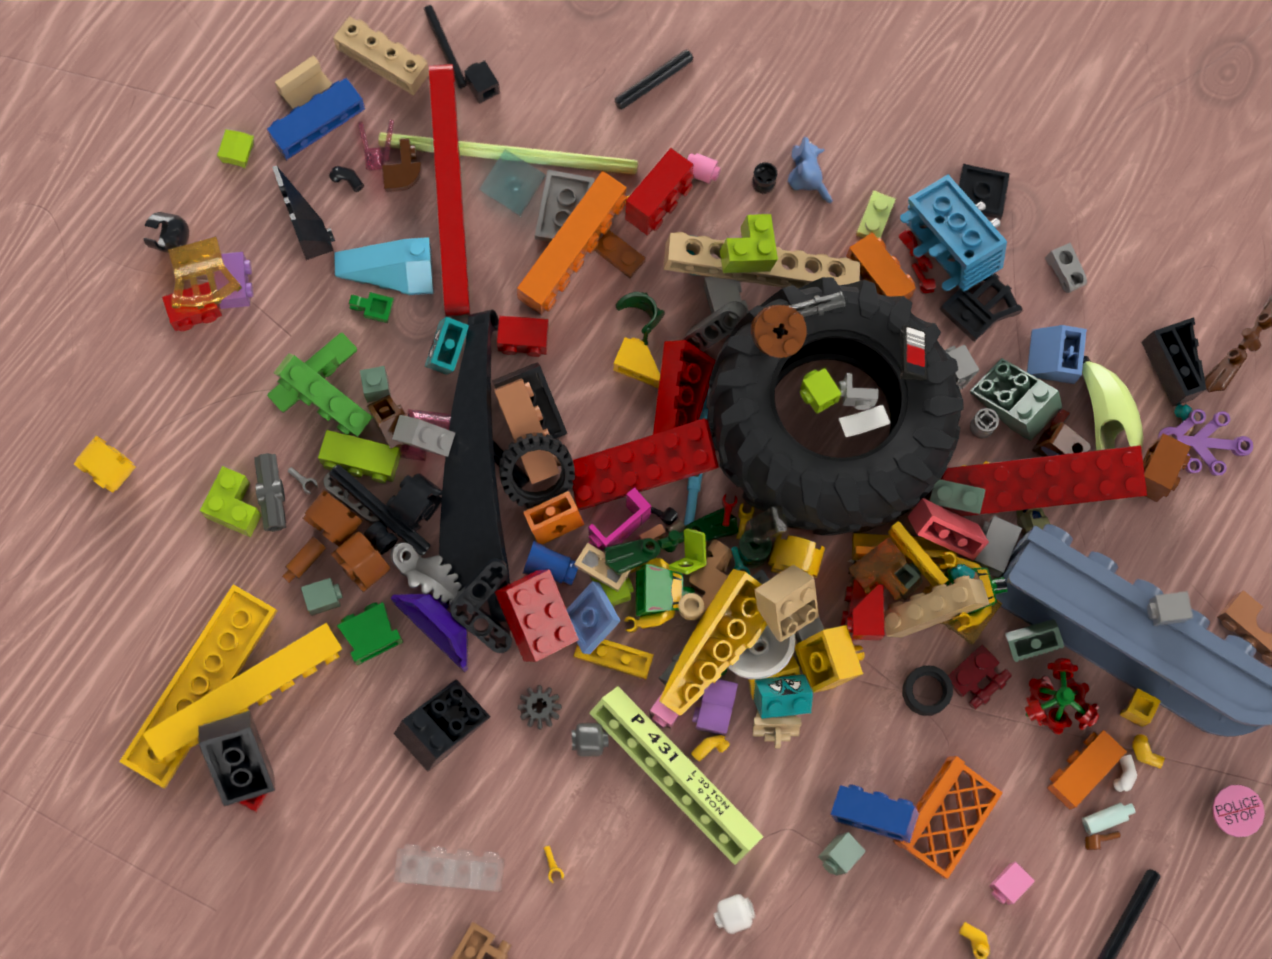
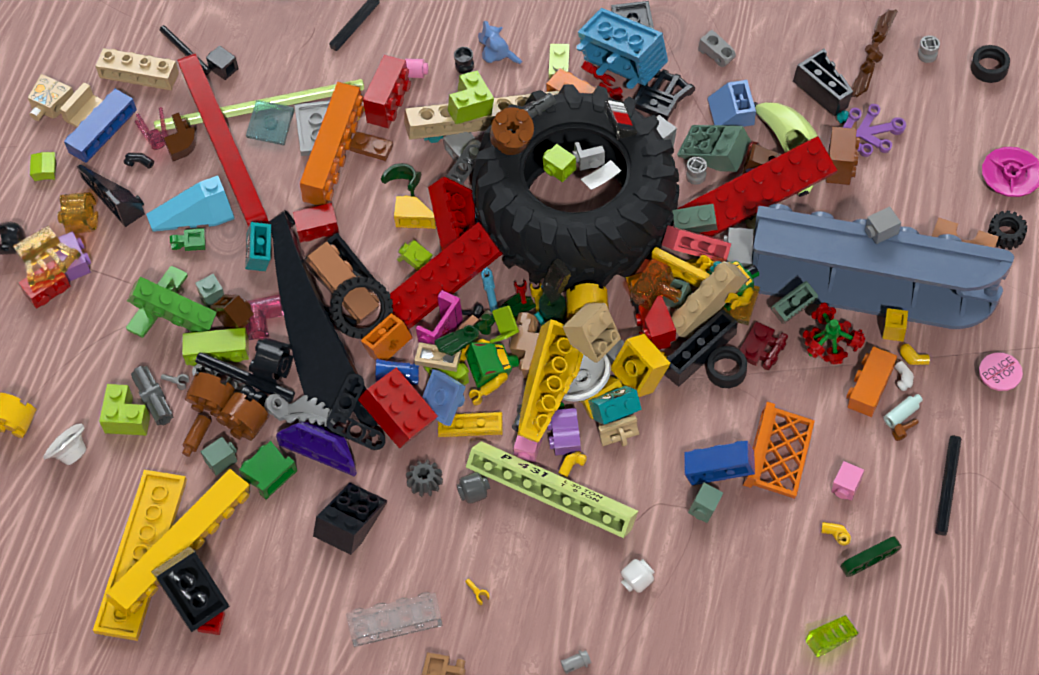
camera: 10 degrees left, 15 degrees down
light grey brick [392,415,455,457] -> none
tan tile [678,593,704,620] -> none
none -> tan torso [28,74,74,121]
none -> white hat [43,424,86,465]
none -> clear yellow brick [57,192,98,234]
none -> lime bracket [397,240,433,271]
none -> black brick [664,309,738,387]

